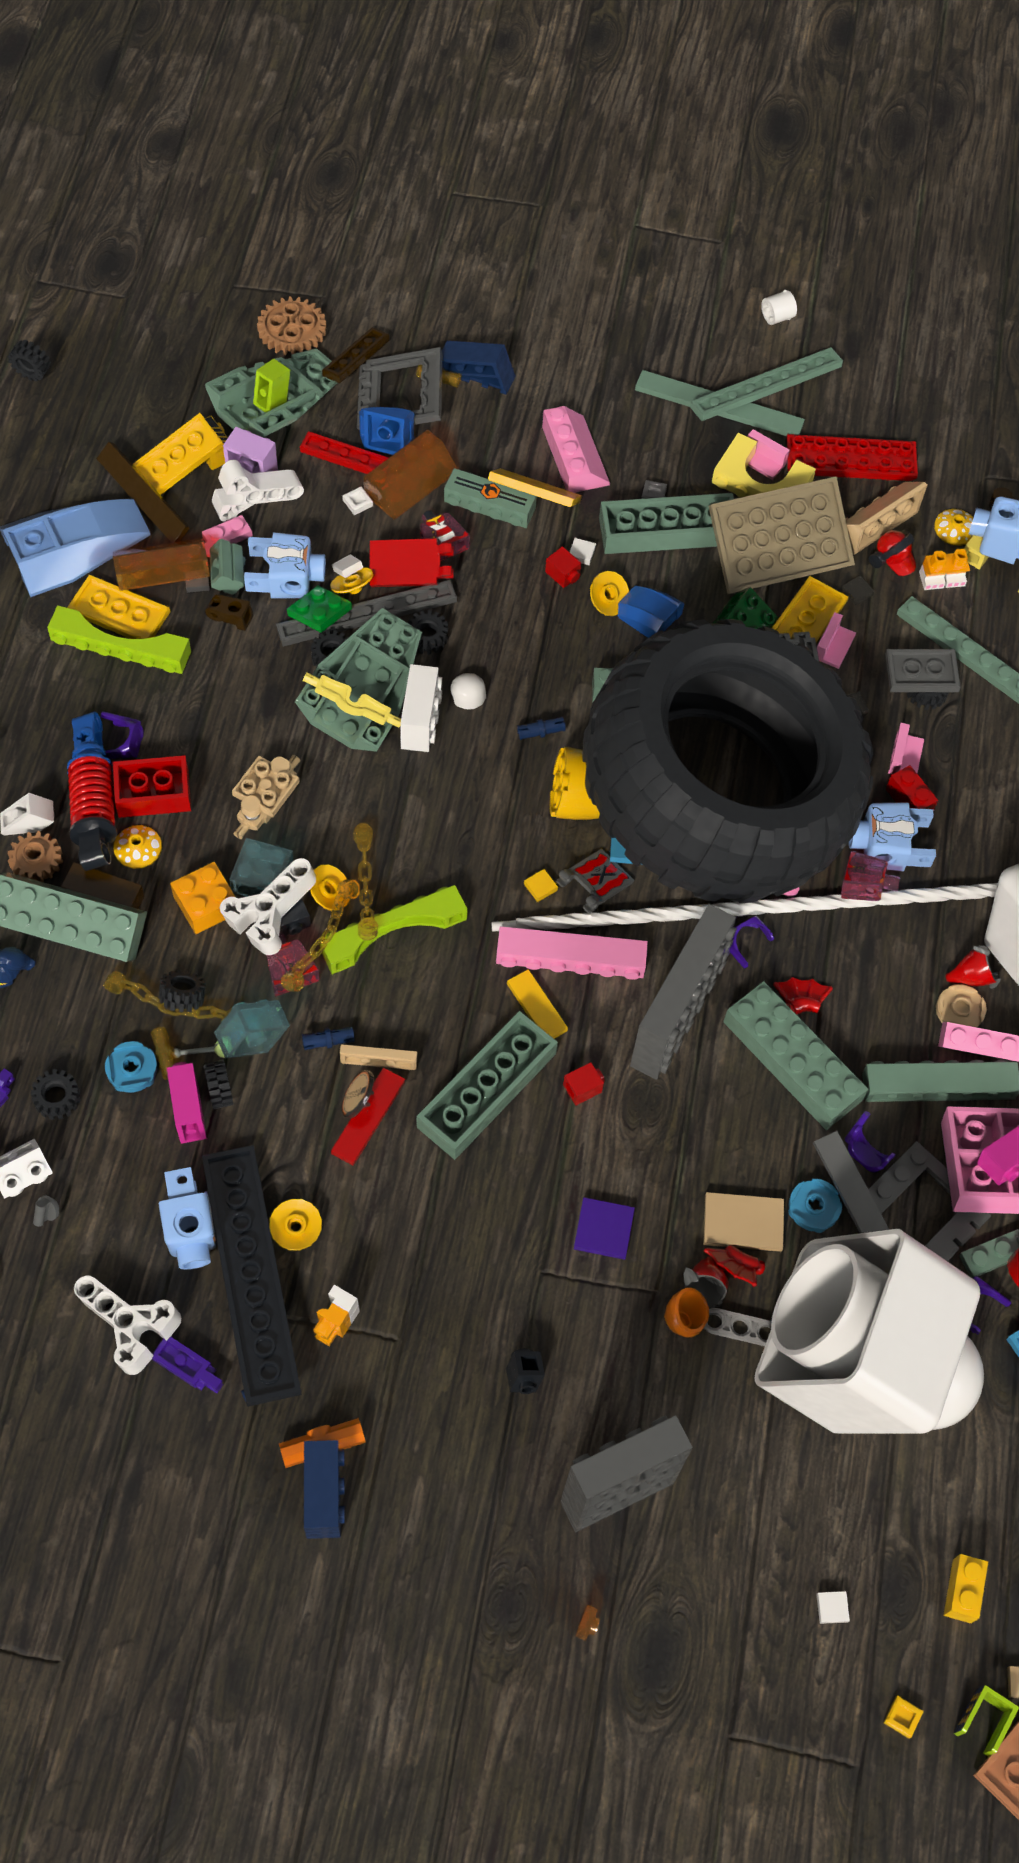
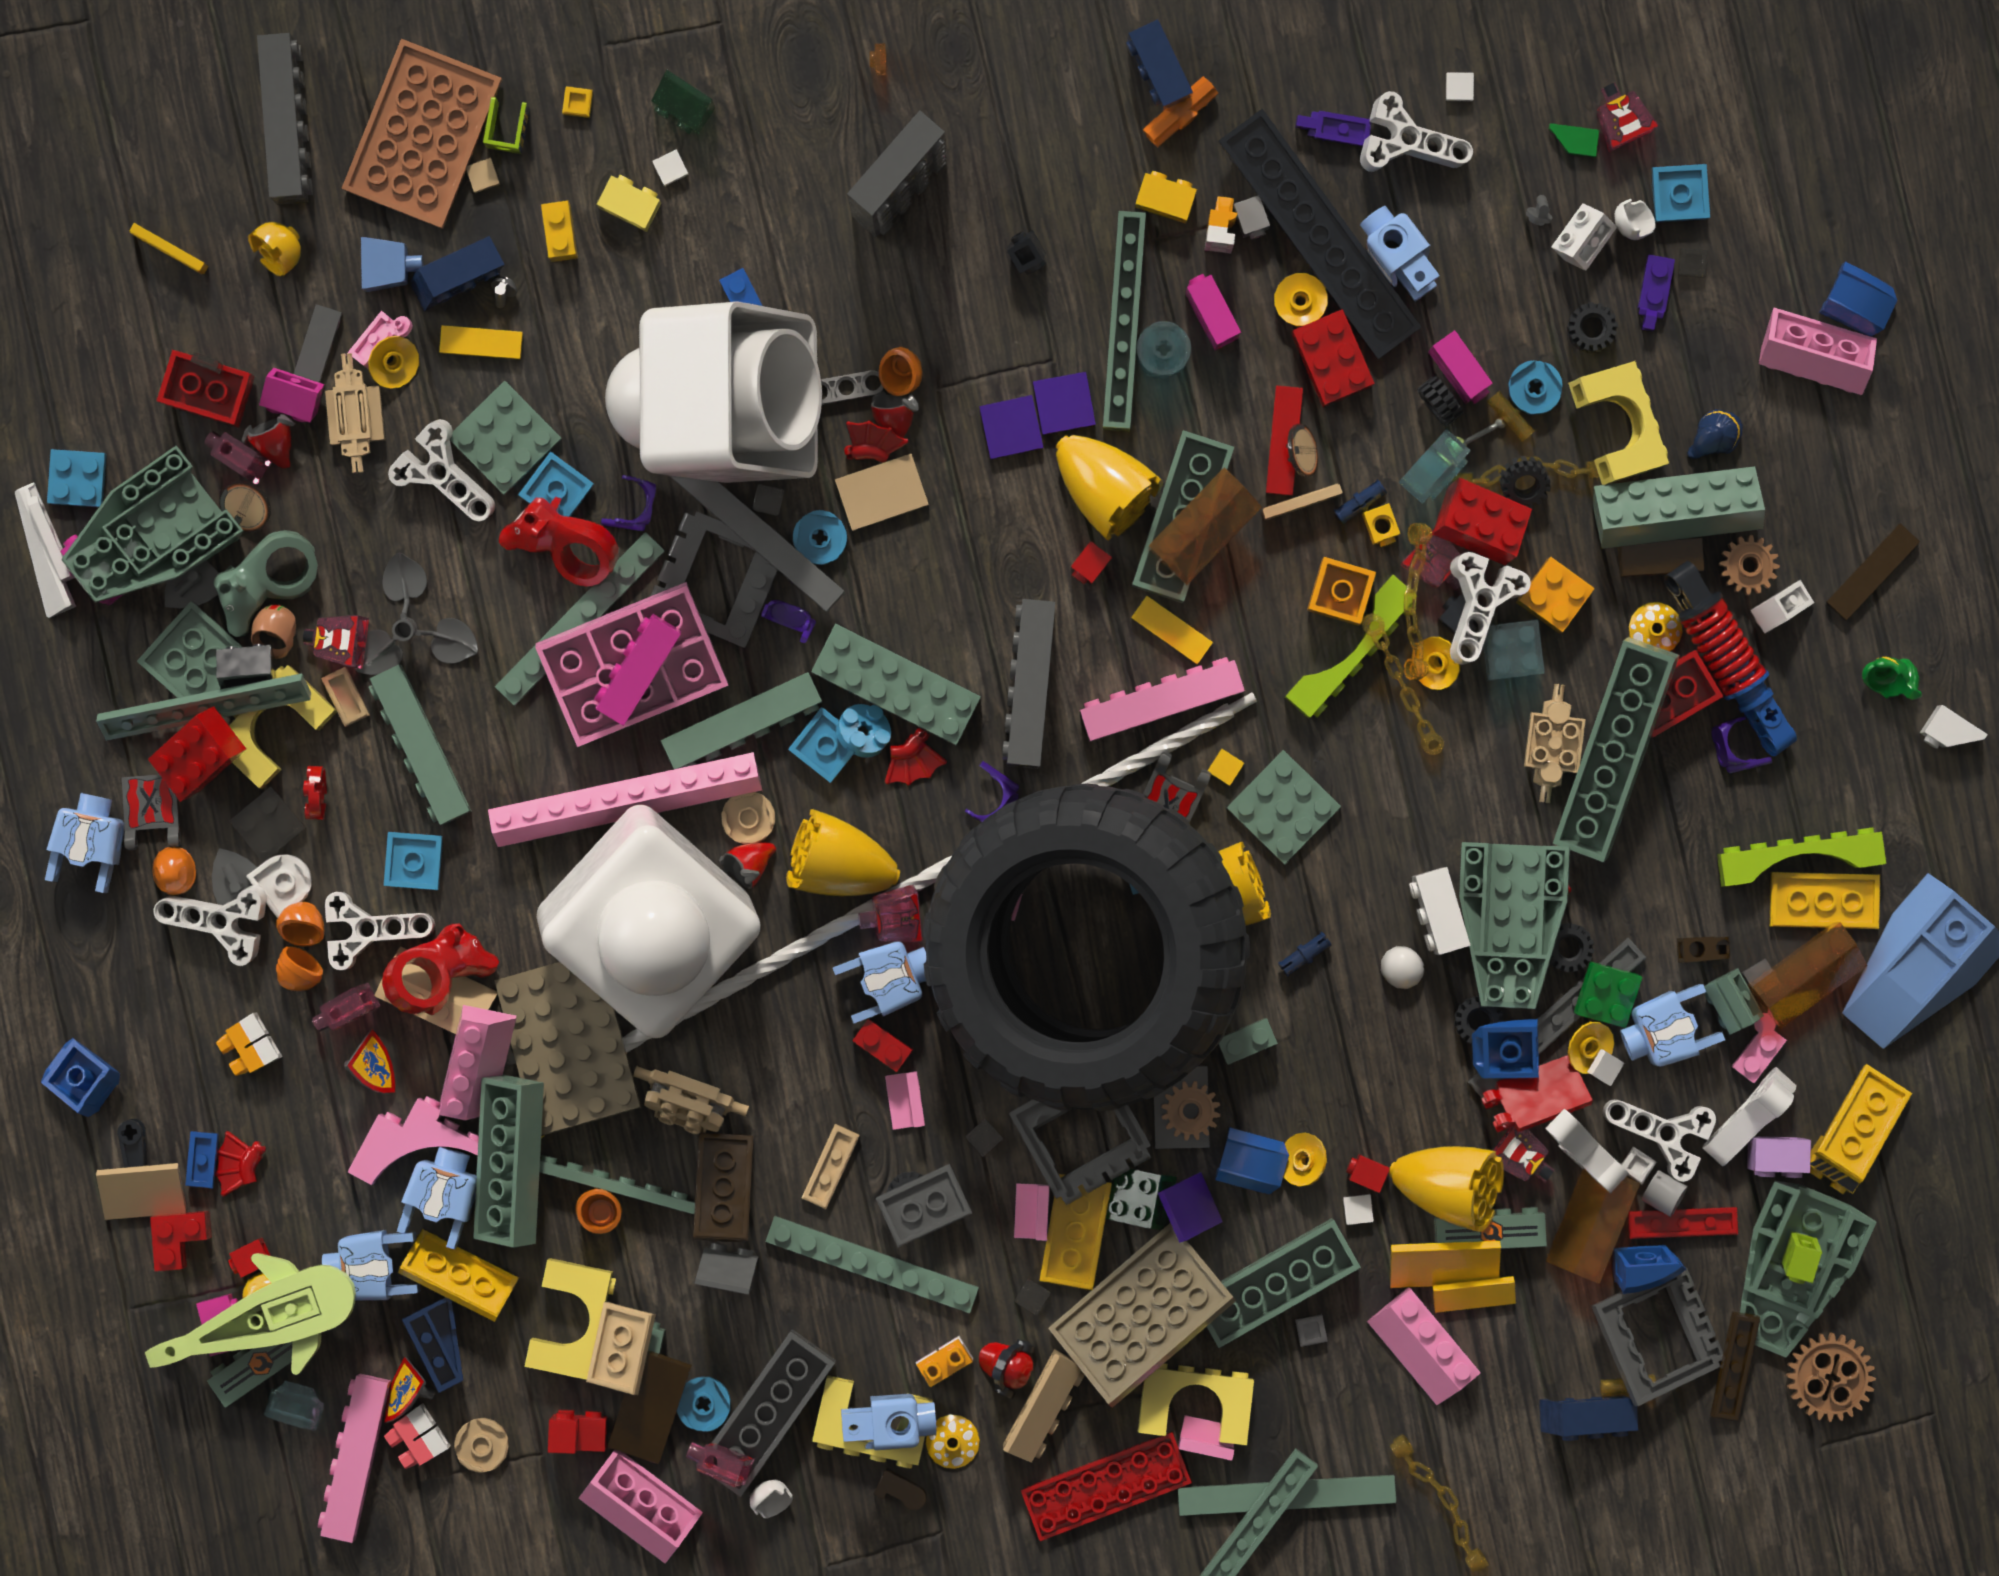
camera: 160 degrees right, 25 degrees up
dark brown tile [96,442,190,545] -> none
light yellow piece [303,672,401,728] -> none
none -> light yellow brick [597,175,661,232]
none -> clear green slope [651,70,715,135]
none -> blue plate [719,268,762,306]
none -> yellow cylinder [786,809,900,896]
none -> dark azure plate [788,707,855,783]
none -> tan tile [802,1124,860,1209]
none -> dark azure plate [836,704,891,757]
none -> dark purple tile [1033,372,1096,435]
none -> yellow cylinder [1056,435,1163,541]
none -> sand green brick [1102,211,1146,432]
none -> yellow piece [1135,171,1197,224]
none -> clear light blue brick [1136,321,1191,379]
none -> clear orange slope [1148,467,1262,586]
none -> dark purple tile [1158,1172,1223,1243]
none -> dark pink brick [1185,274,1241,351]
none -> sand green plate [1227,750,1341,864]
none -> light grey brick [1233,196,1270,240]
none -> red brick [1291,309,1375,408]
none -> light orange brick [1307,557,1376,626]
none -> yellow brick [1362,503,1400,547]
none -> yellow cylinder [1389,1146,1504,1232]
none -> clear yellow piece [1390,1434,1489,1572]
none -> red brick [1433,477,1532,565]
none -> yellow tile [1433,1276,1516,1313]
none -> white tile [1446,73,1474,101]
none -> blue slope [1472,1019,1539,1078]
none -> white beam [1545,1109,1629,1193]
none -> sand green brick [1553,637,1680,862]
none -> light yellow arch [1568,361,1669,485]
none -> white beam [1603,1100,1716,1182]
none -> light grey piece [1642,1170,1688,1217]

